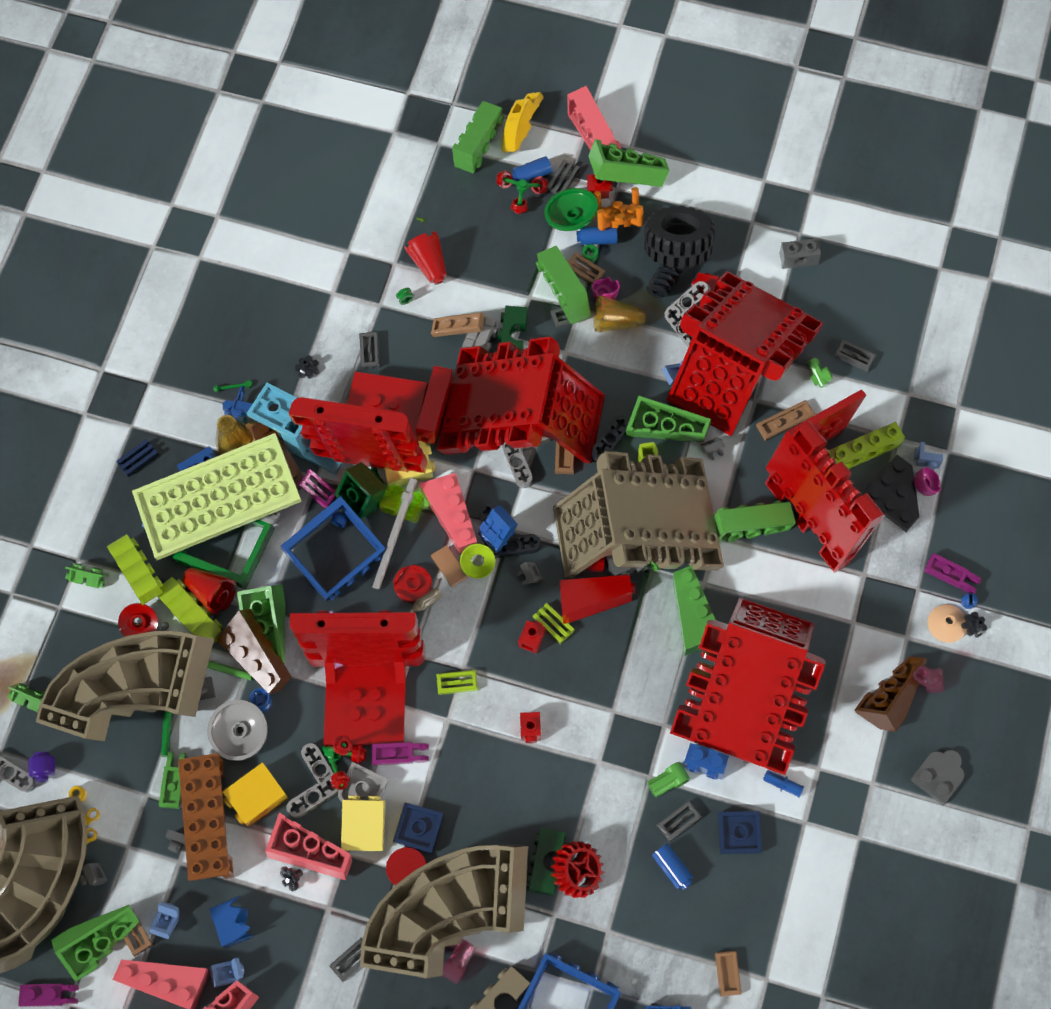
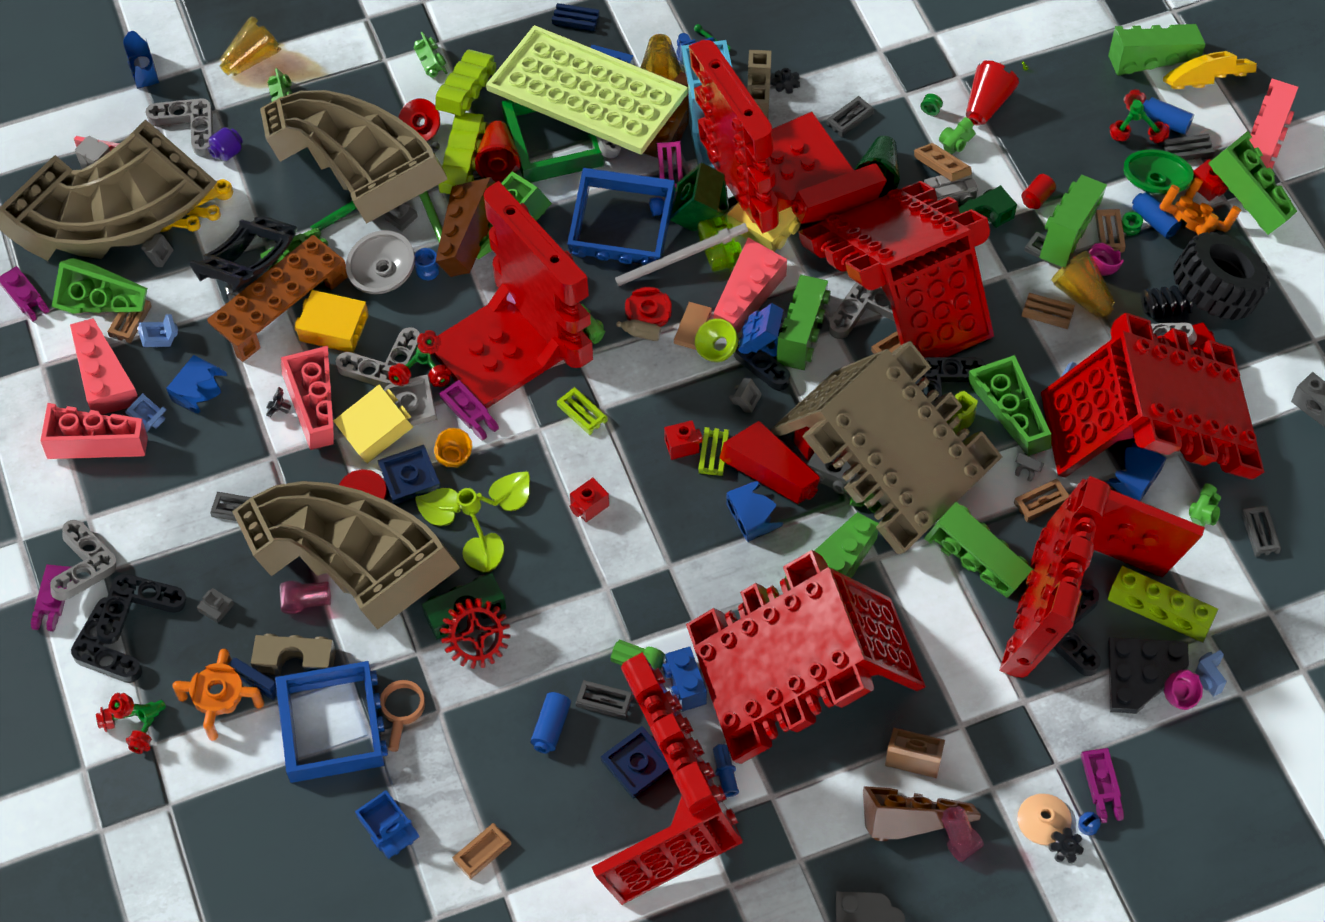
camera: 50 degrees right, 10 degrees down
none -> black wedge [190,216,297,293]
none -> nougat piece [380,680,425,752]
none -> lime plant [415,472,530,573]
none -> light orange hair [434,428,473,468]
none -> red bracket [591,652,743,905]
none -> blue piece [726,481,783,542]
none -> dark tan arch [747,50,771,119]
none -> bright green wedge [777,274,831,371]
none -> dark green cone [855,135,900,197]
none -> medium nougat slope [885,728,945,778]
none -> bright green plate [939,117,976,155]
none -> medium nougat tile [1014,478,1069,522]
none -> red brick [1021,174,1056,209]
none -> medium nougat tile [1022,293,1075,329]
none -> blue piece [1106,442,1167,501]

